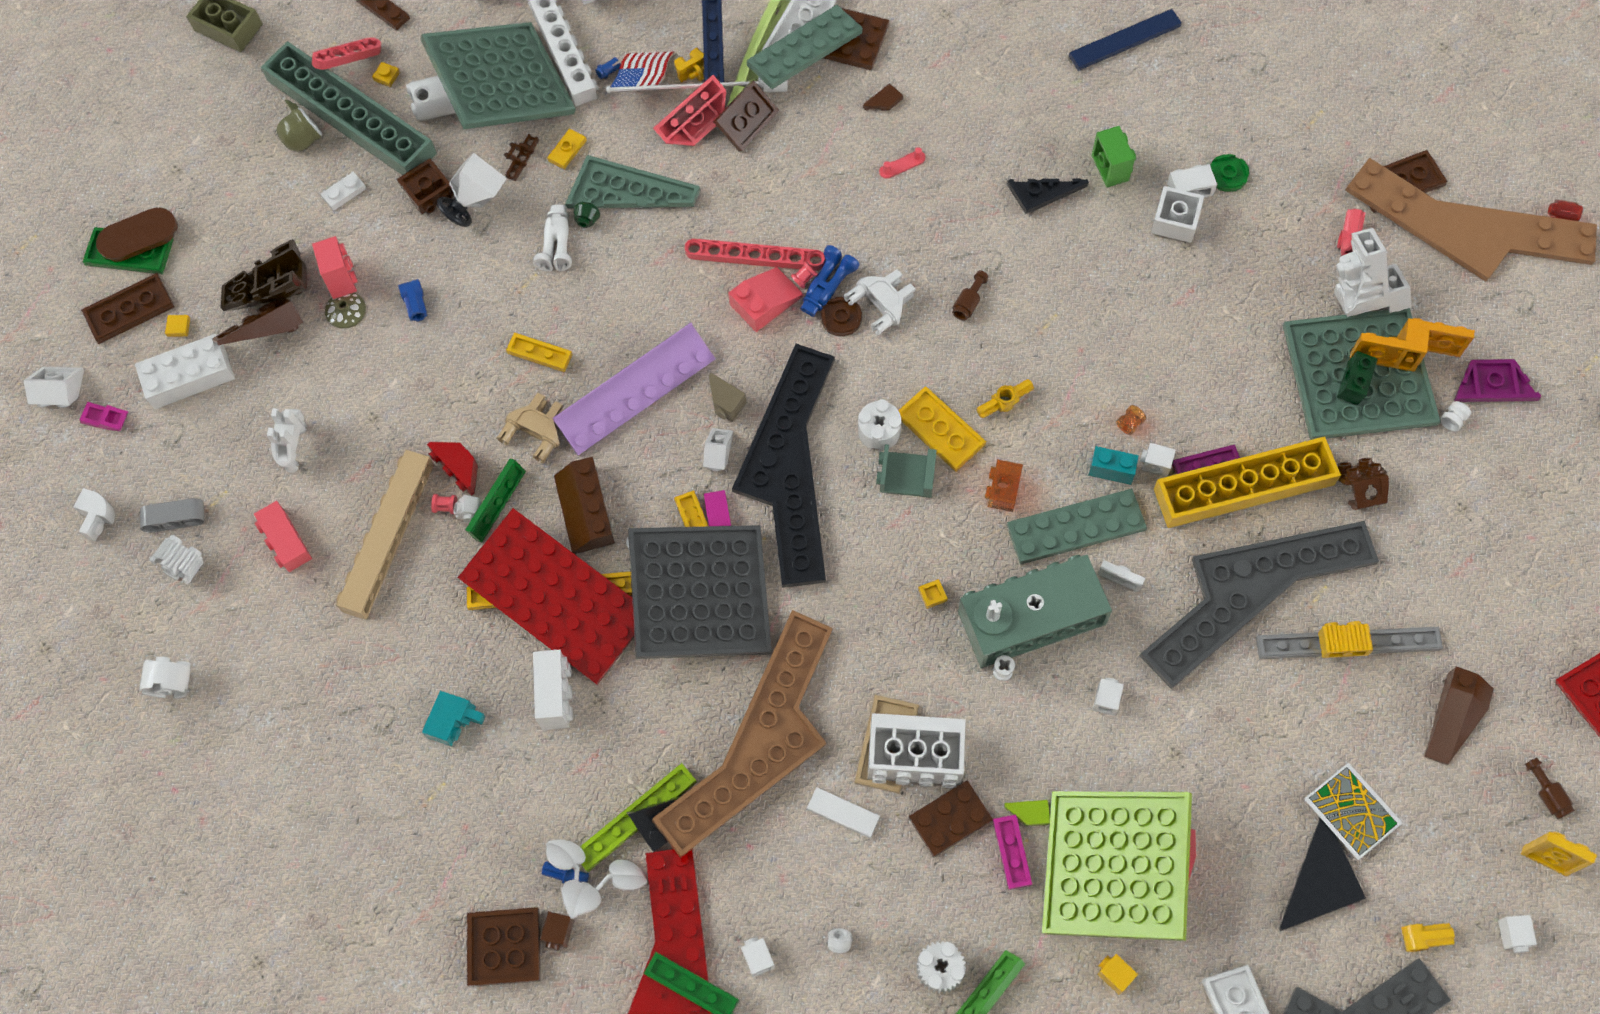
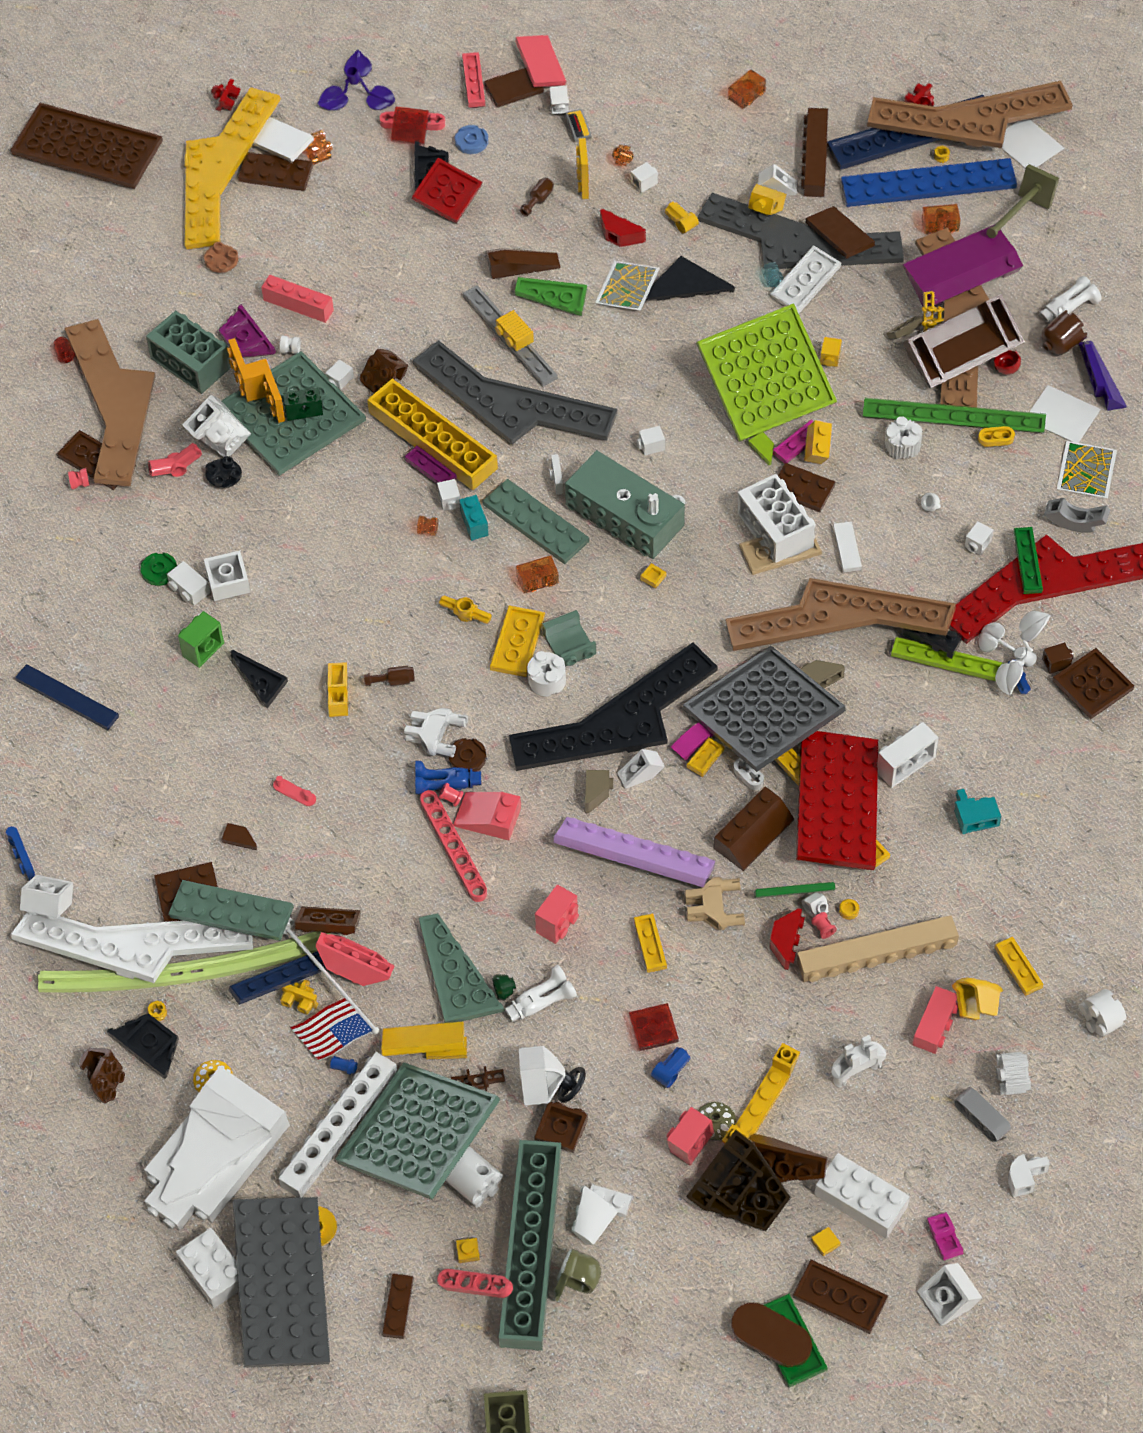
camera: 125 degrees left, 10 degrees down
none -> coral wheel [68,468,90,489]
none -> sand green brick [146,310,231,394]
none -> black dish [205,456,242,488]
none -> coral brick [261,275,334,323]
none -> white brick [325,359,354,390]
none -> yellow slope [328,662,348,717]
none -> yellow tile [381,1021,465,1056]
none -> bright green wing [515,277,587,316]
none -> coral brick [535,884,579,944]
none -> white slope [571,1186,617,1245]
none -> red slope [600,208,646,247]
none -> clear orange gear [612,144,634,166]
none -> clear red plate [629,1003,679,1051]
none -> yellow slope [722,1043,800,1144]
none -> clear light blue wheel [761,262,784,287]
none -> dark tan slope [801,660,845,689]
none -> yellow brick [804,420,832,464]
none -> yellow tile [839,899,859,920]
none -> yellow piece [952,977,1004,1020]
none -> yellow plate [995,936,1044,996]

